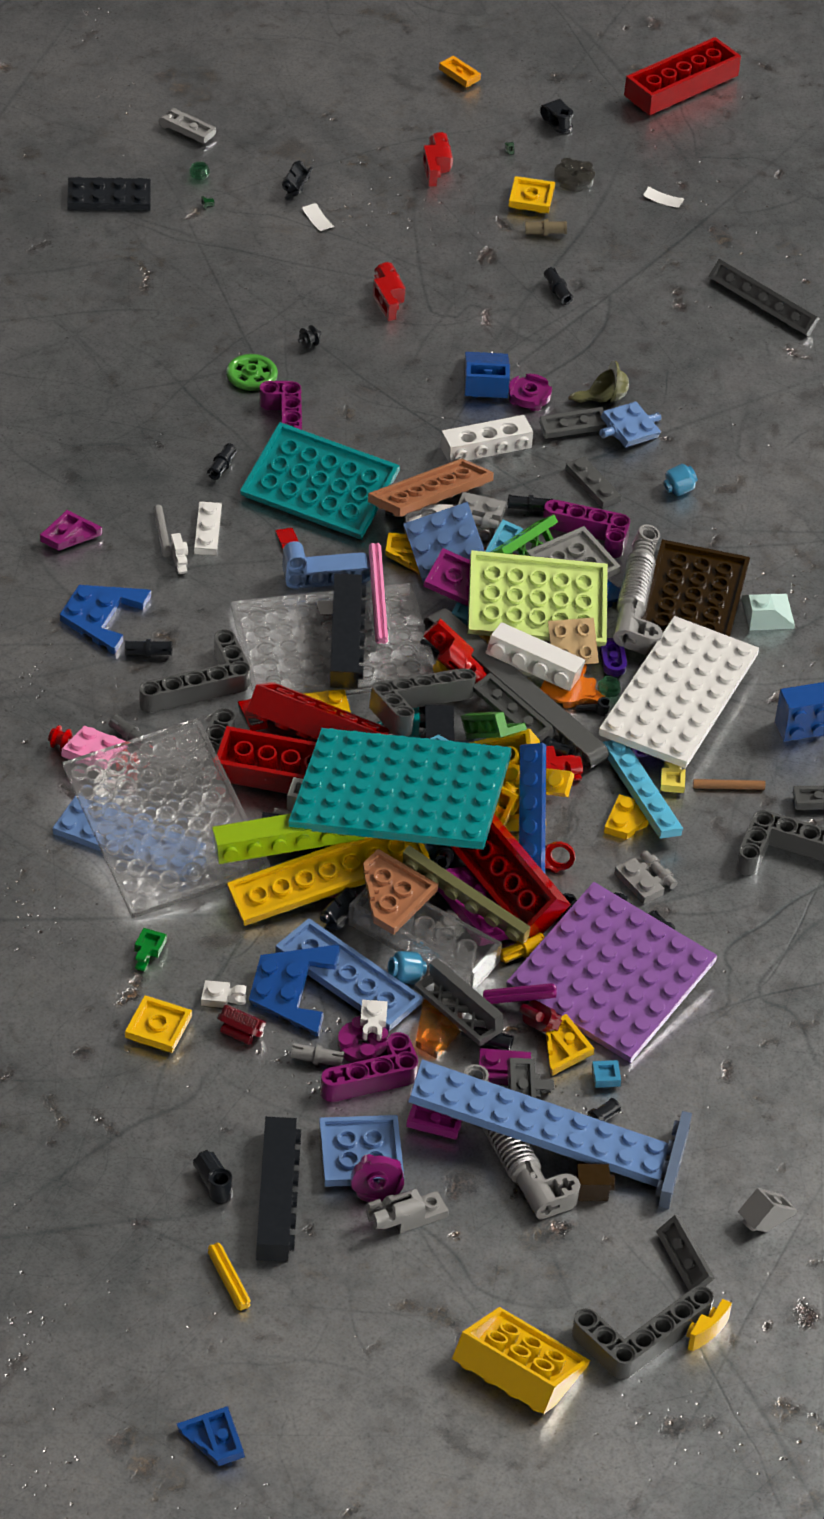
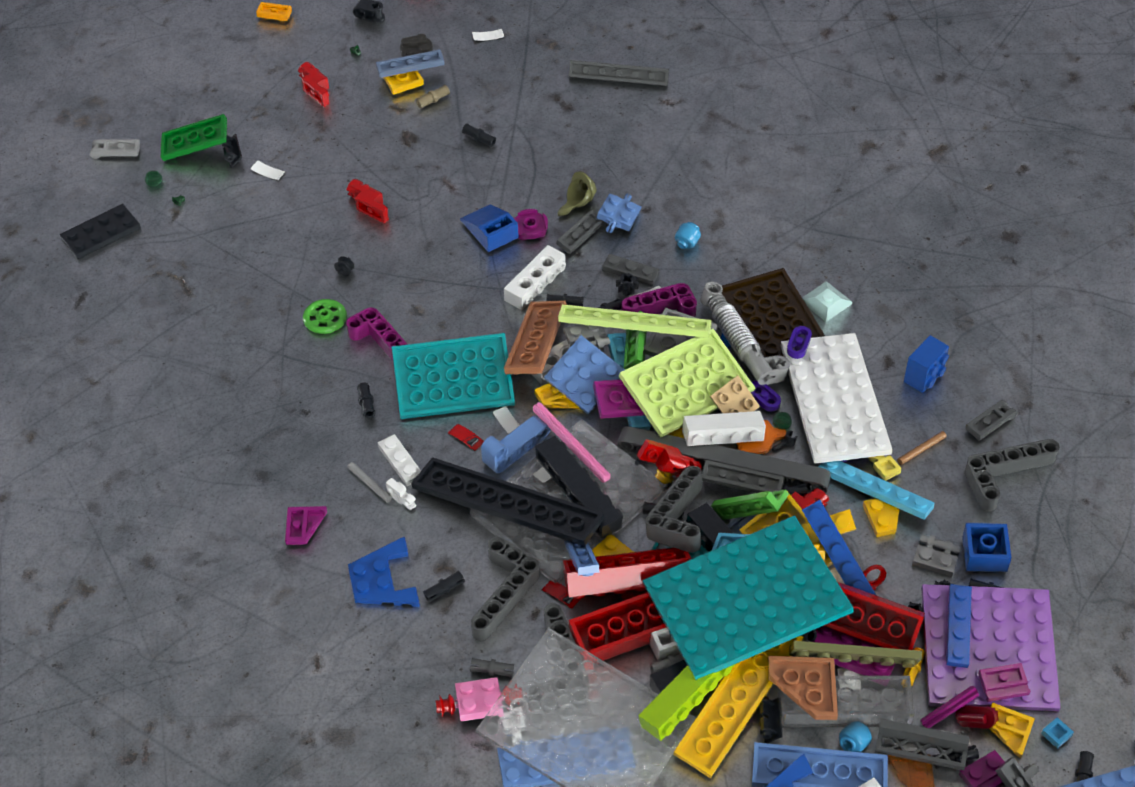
camera: 30 degrees left, 5 degrees up
none -> green plate [160,114,227,161]
none -> sand blue plate [376,50,445,78]
none -> black plate [411,457,605,547]
none -> white sticker [493,406,520,434]
none -> black pin [546,294,584,307]
none -> yellowish green plate [558,304,711,338]
none -> medium blue plate [564,540,599,576]
none -> black gear [616,273,639,296]
none -> dark purple plate [787,326,812,359]
none -> blue plate [946,584,972,668]
none -> blue brick [962,523,1012,572]
none -> magenta plate [978,663,1031,702]

